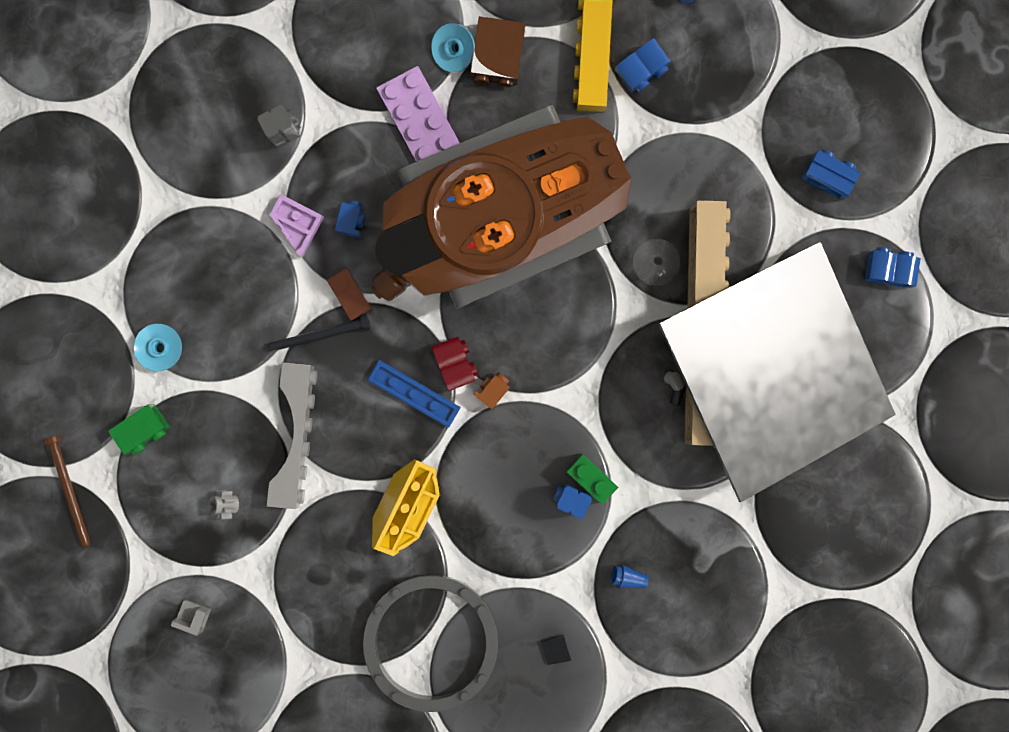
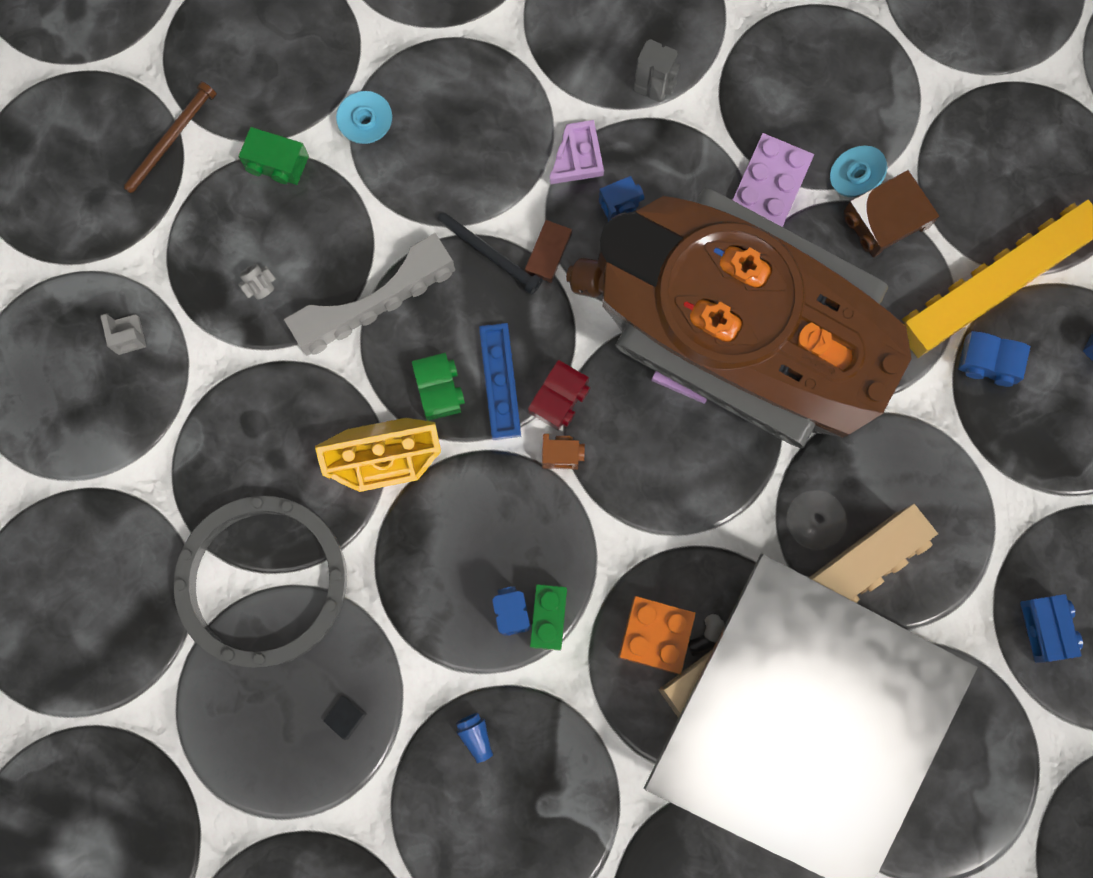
camera: 55 degrees right, 10 degrees down
blue brick [864,247,921,288] -> none
none -> green brick [412,353,465,421]
none -> orange brick [618,596,696,674]

